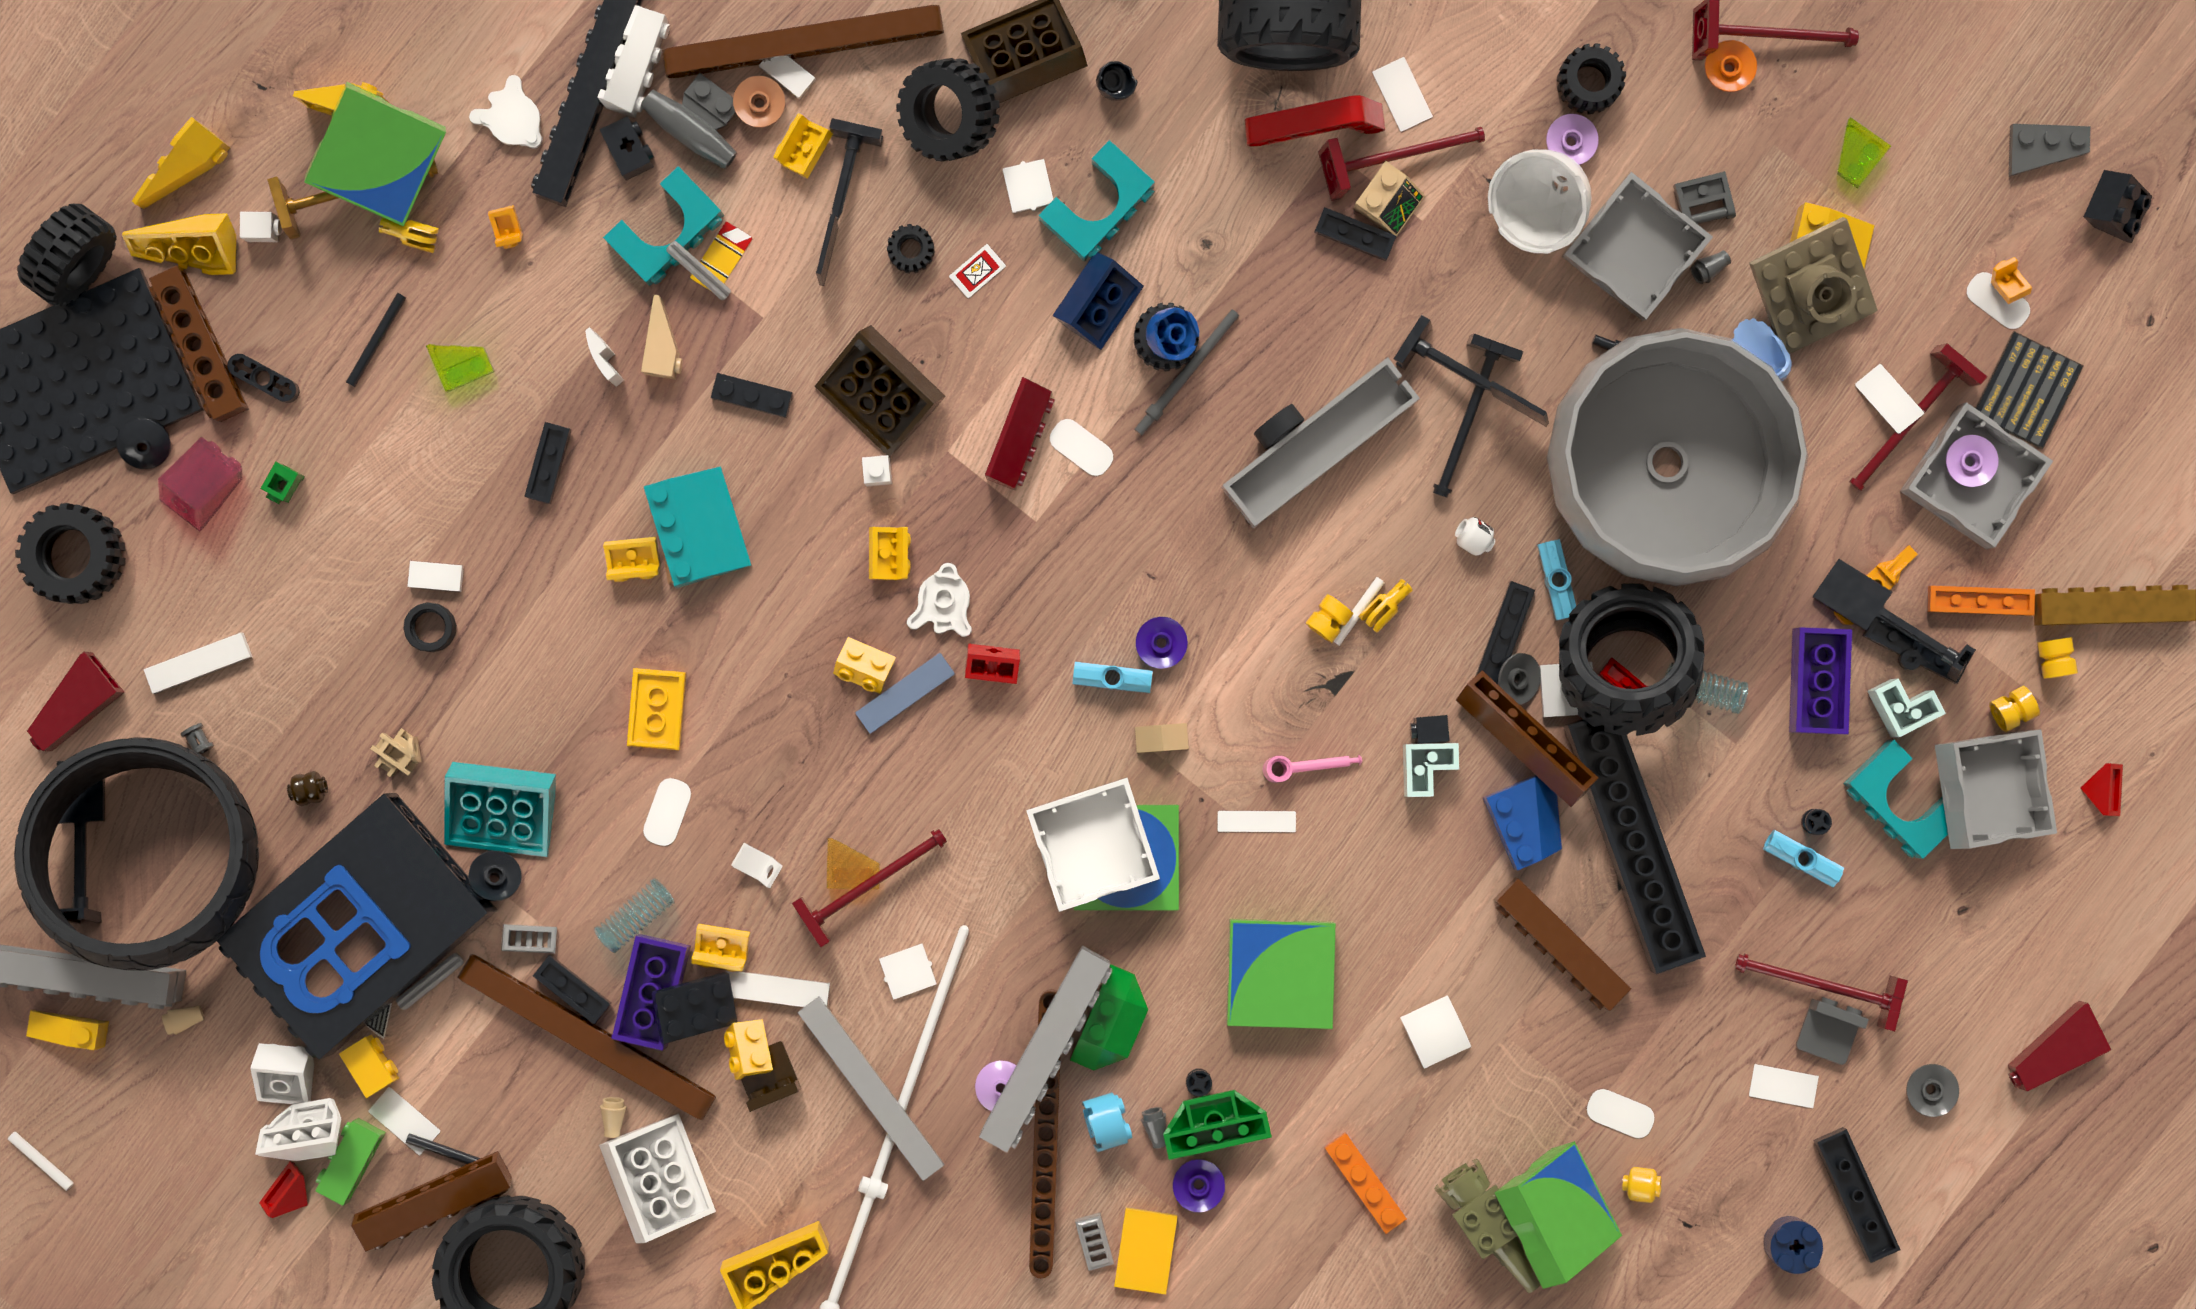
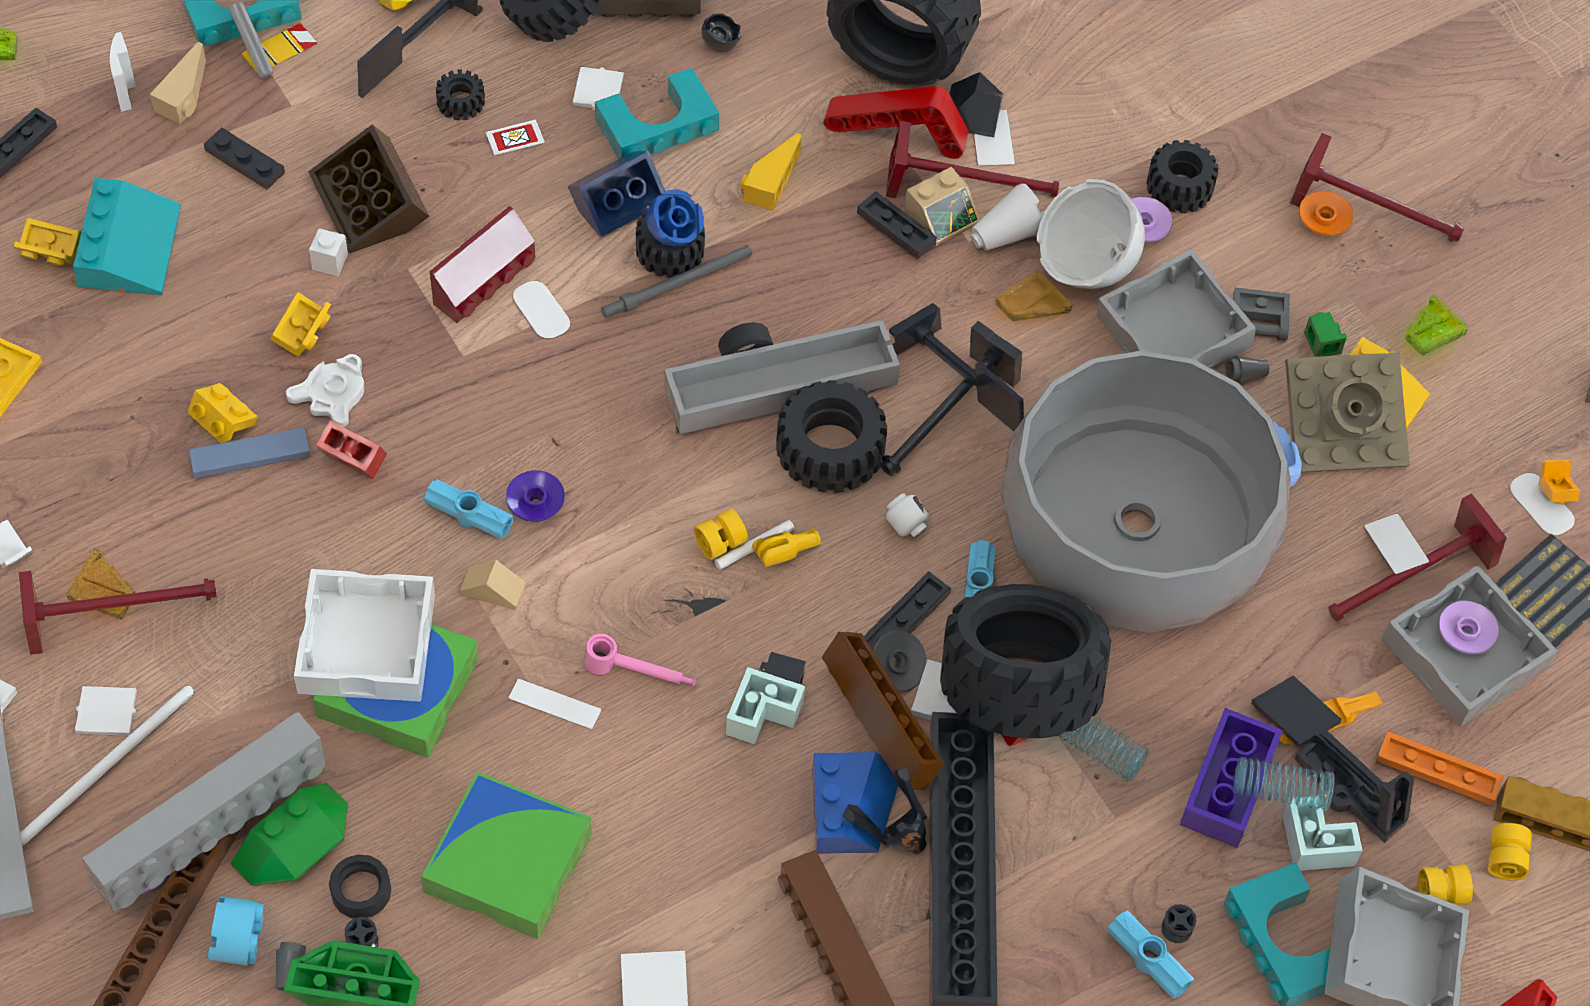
camera: 15 degrees right, 30 degrees down
none -> black tyre [329,854,391,918]
none -> yellow slope [740,133,802,211]
none -> black tyre [776,380,887,493]
none -> black piece [842,767,927,854]
none -> black slope [949,72,1003,137]
none -> white cone [970,183,1045,251]
none -> clear yellow wing [995,270,1073,321]
none -> clear light blue piece [1233,756,1334,811]
none -> green brick [1304,312,1347,357]

